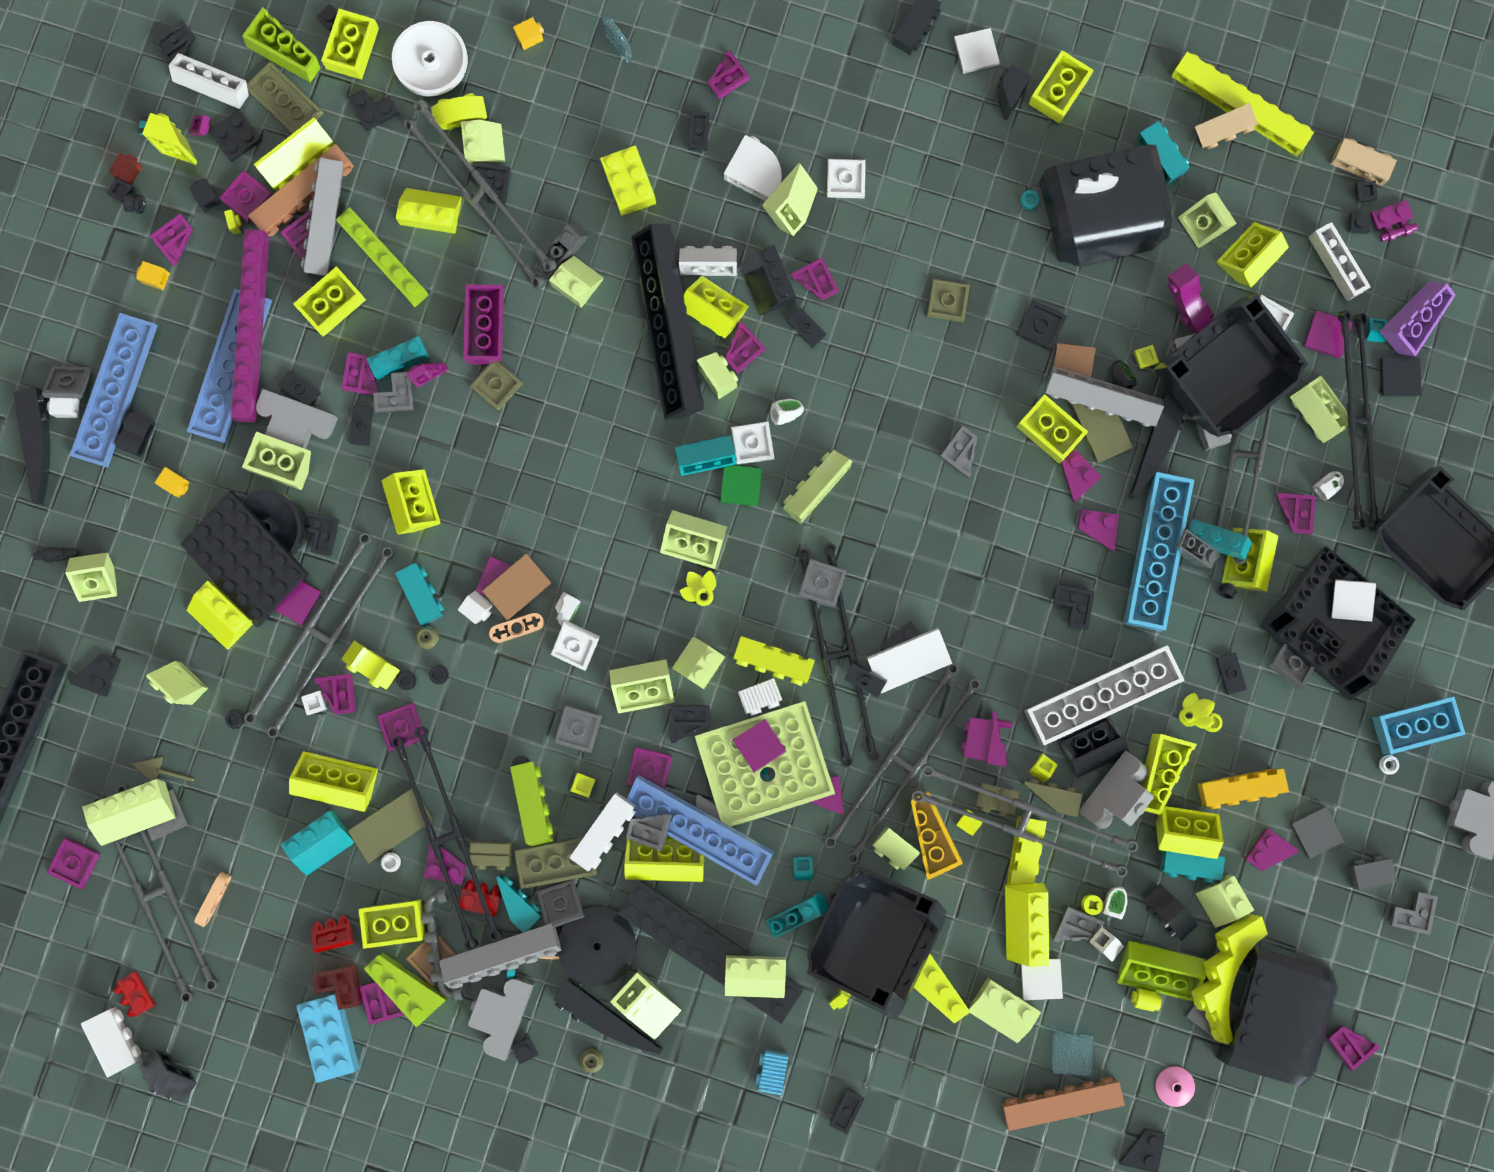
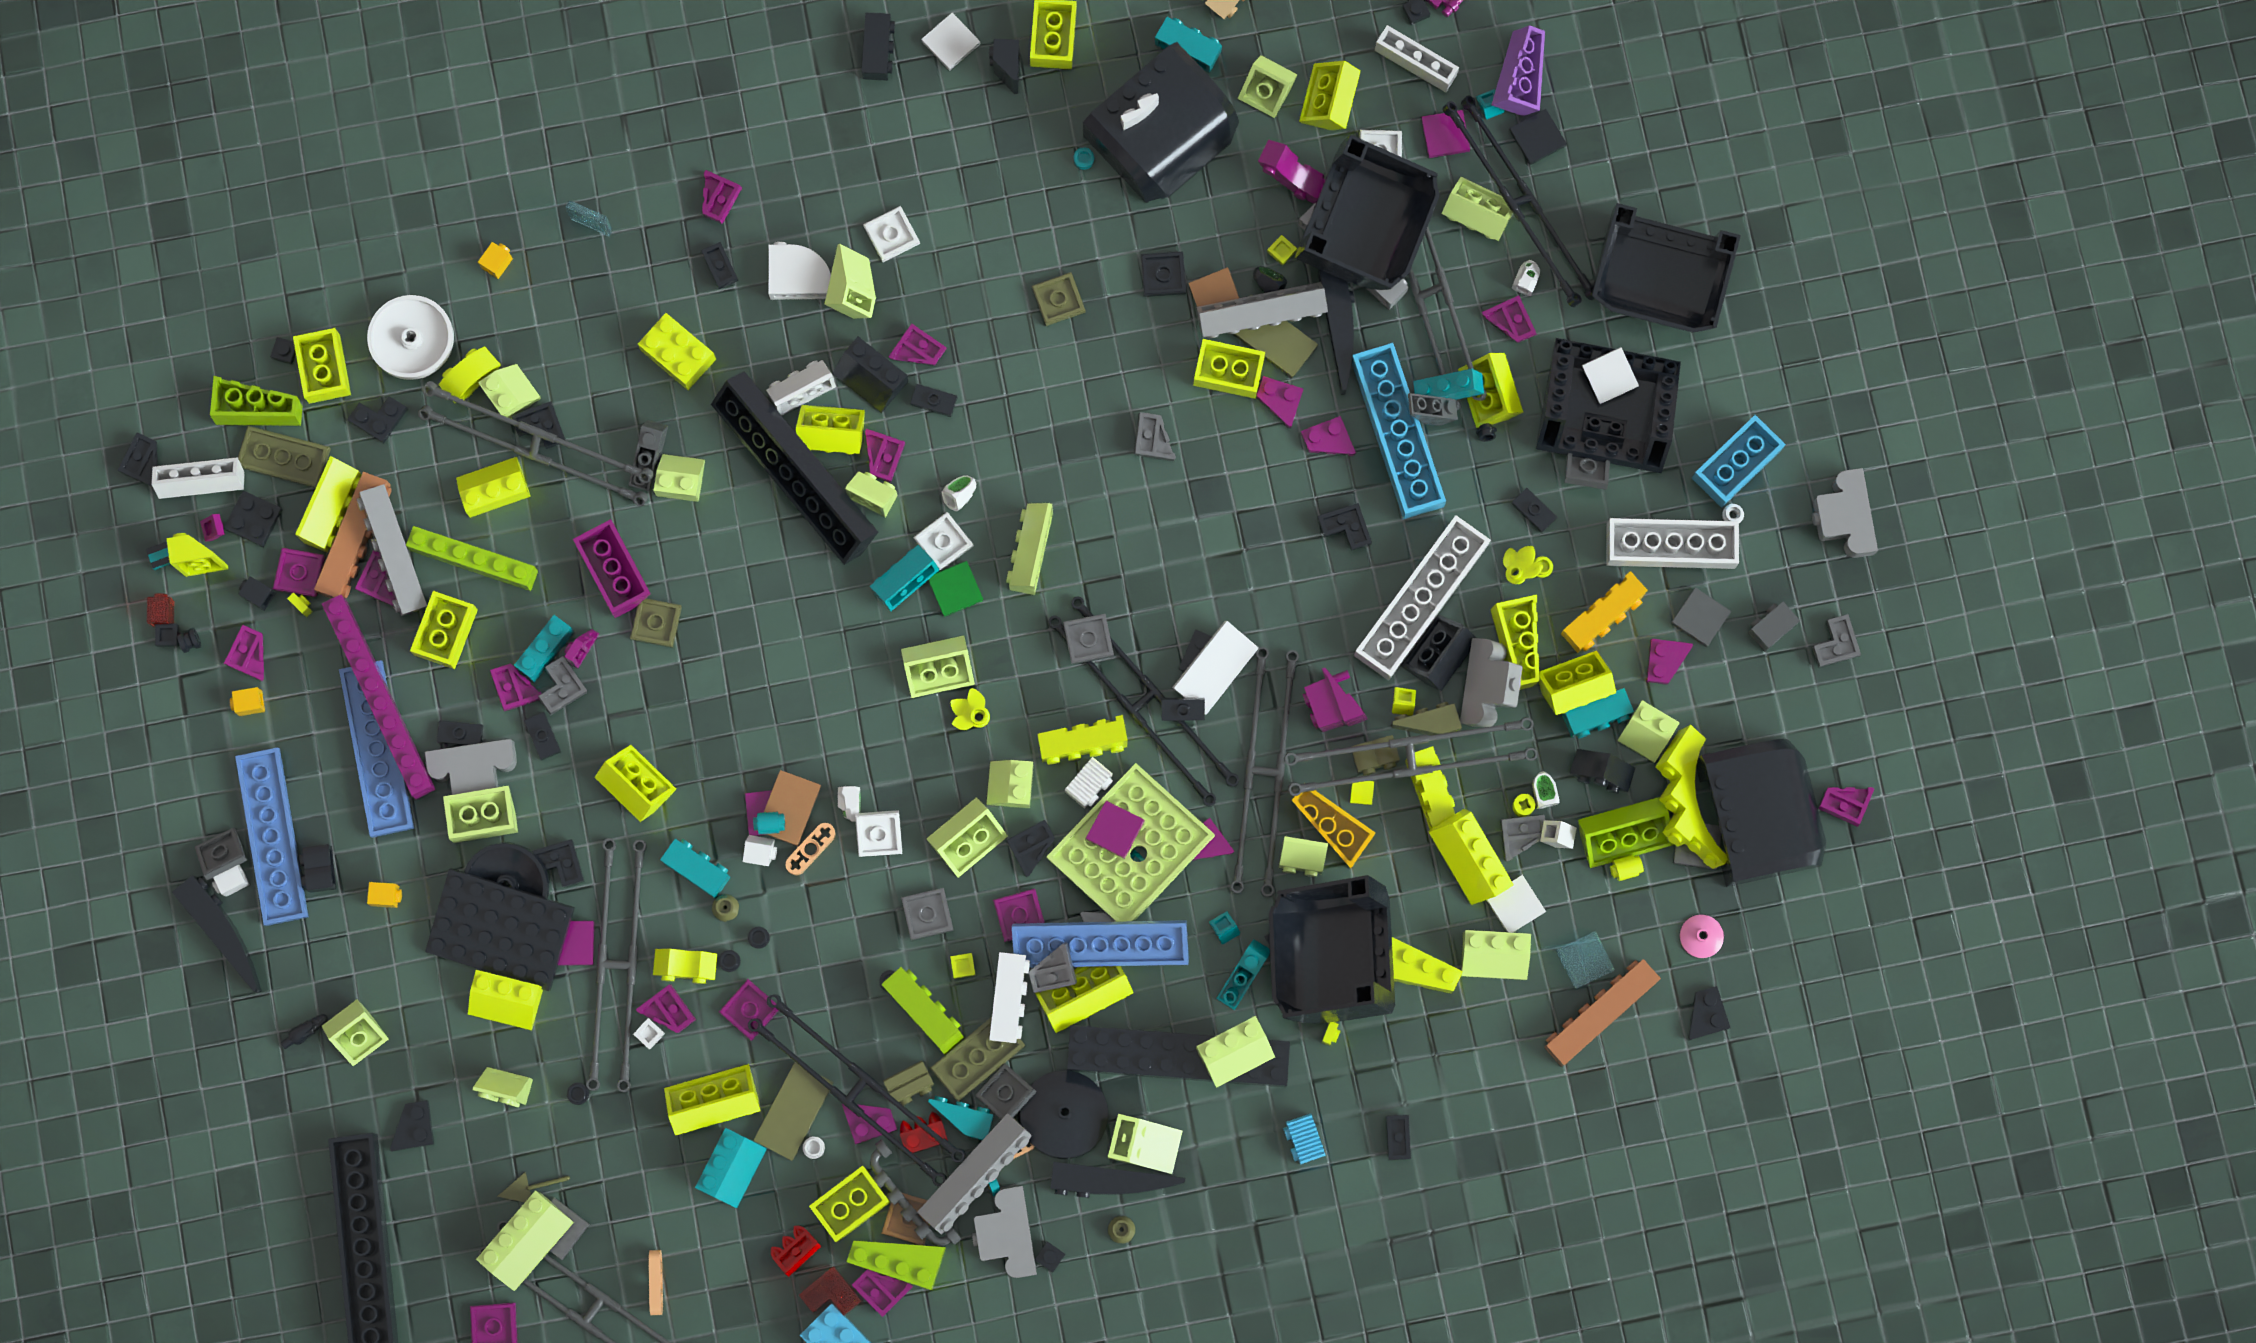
camera: 30 degrees left, 5 degrees down
none -> teal brick [753,812,785,835]
none -> white brick [1606,518,1739,569]

